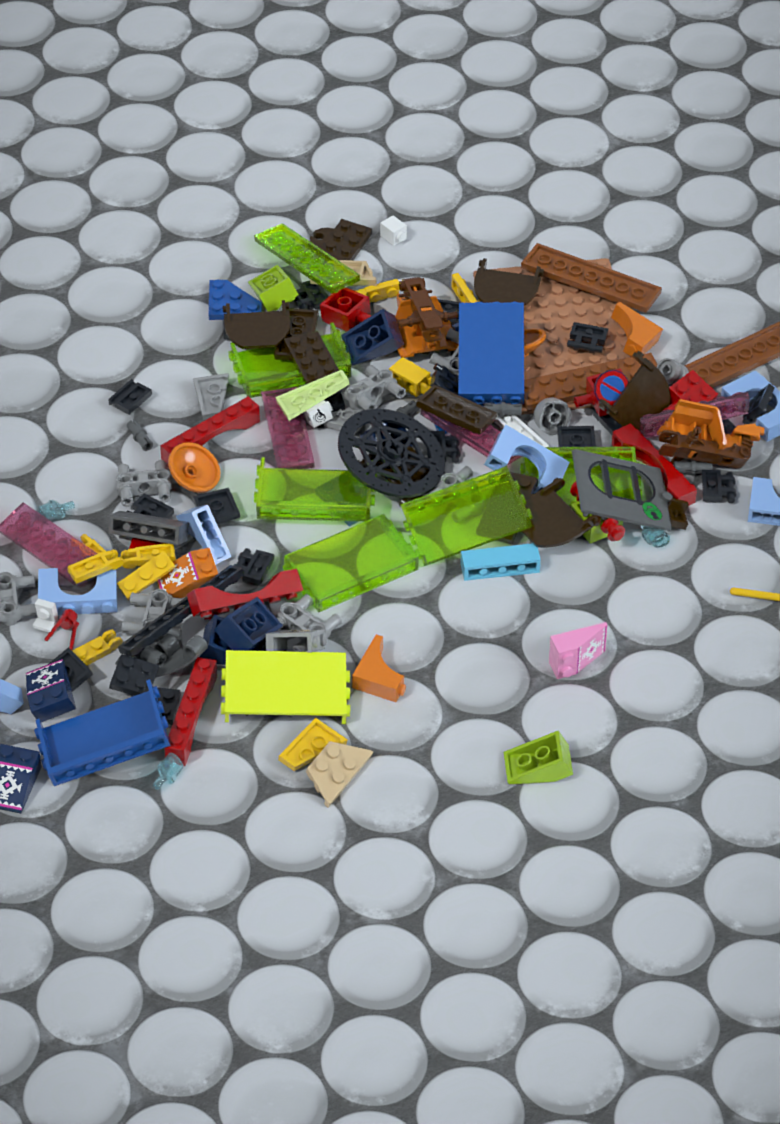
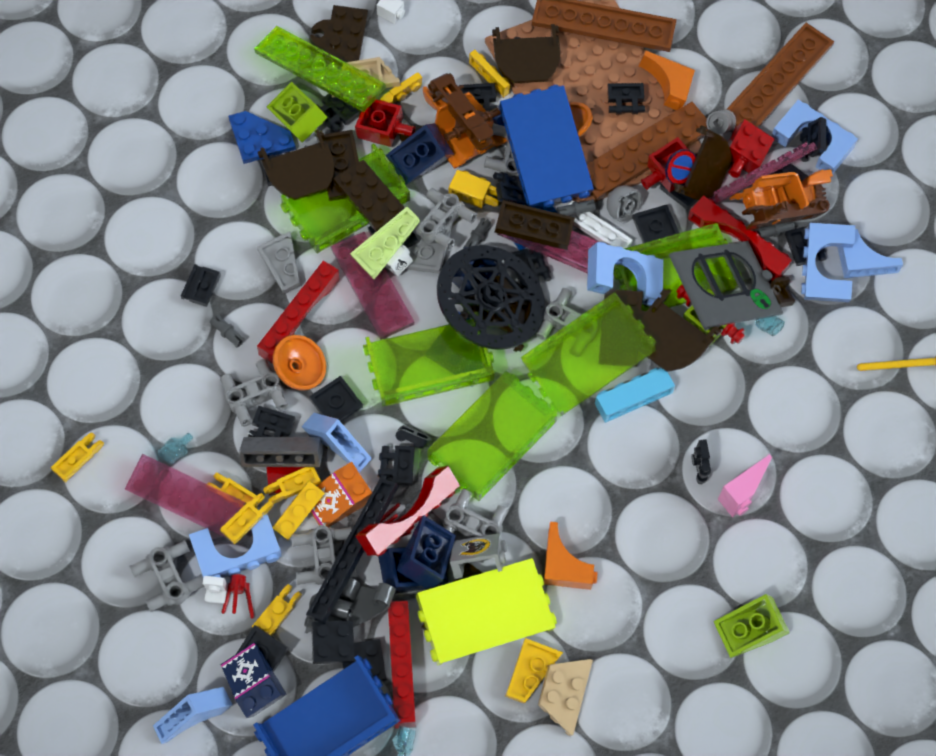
camera: 20 degrees left, 20 degrees up
none -> black plate [395,425,432,449]
none -> black plate [691,439,711,484]
none -> light blue arch [801,223,855,302]

